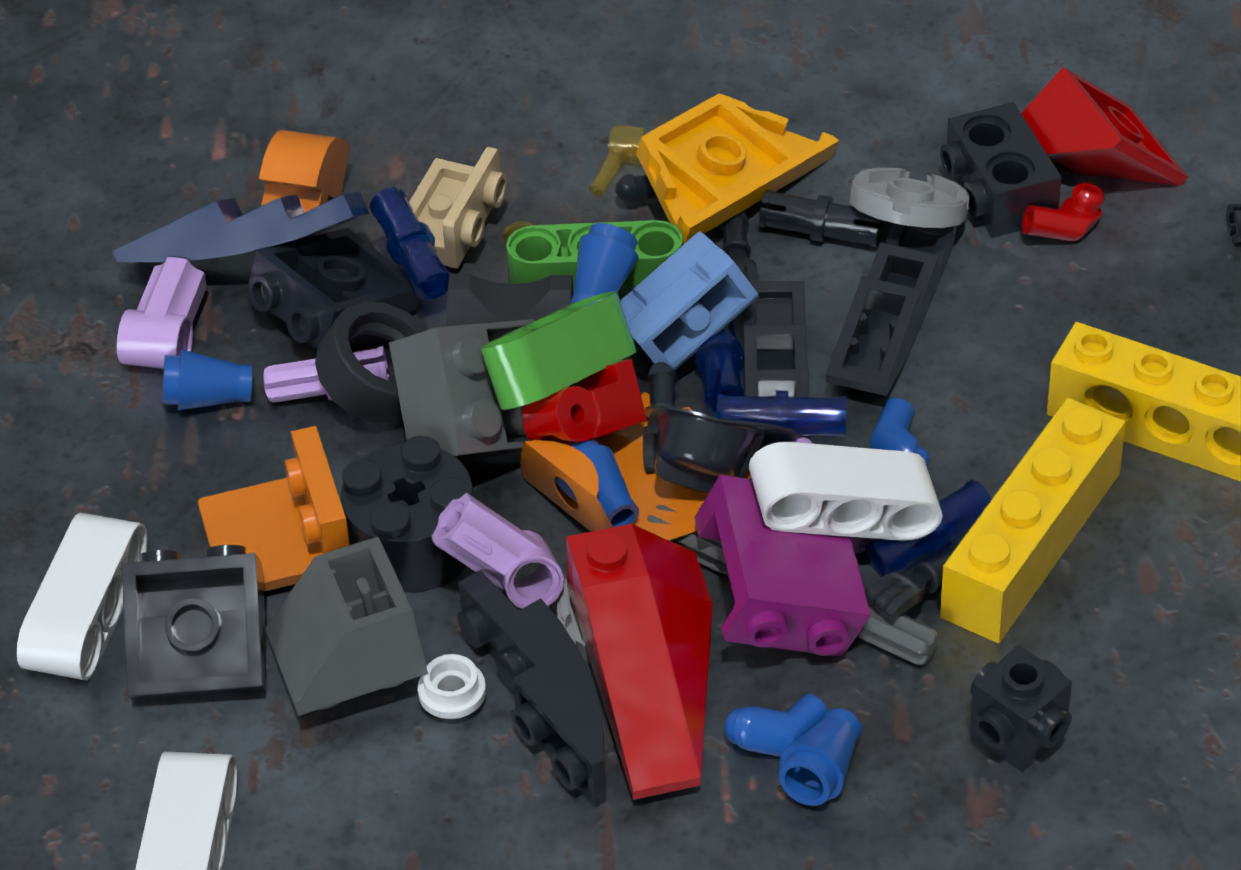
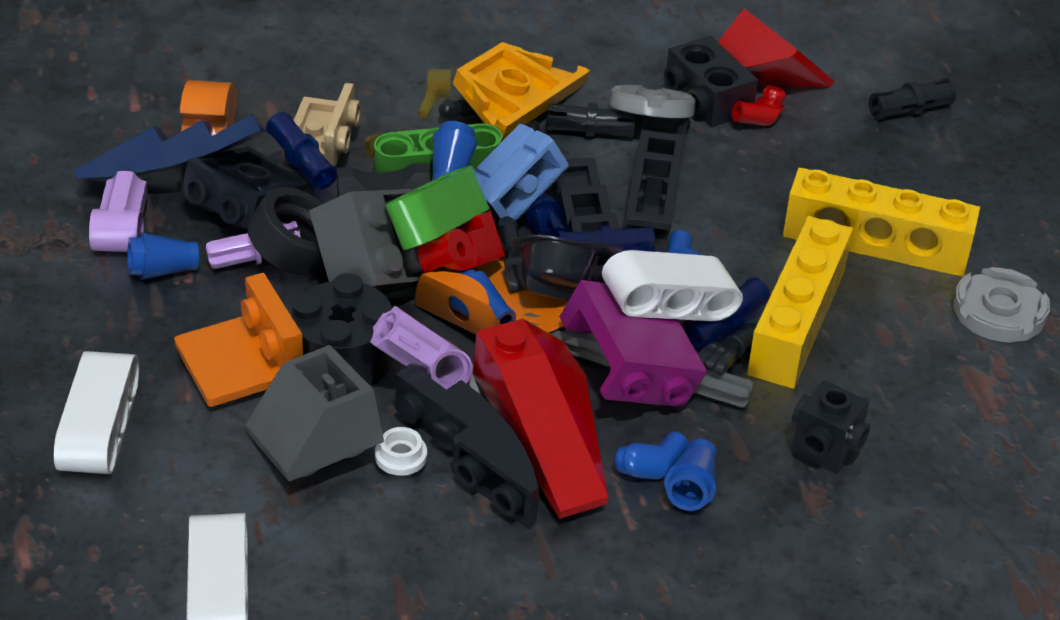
camera: 15 degrees left, 5 degrees down
black plate [122,545,266,700] -> none

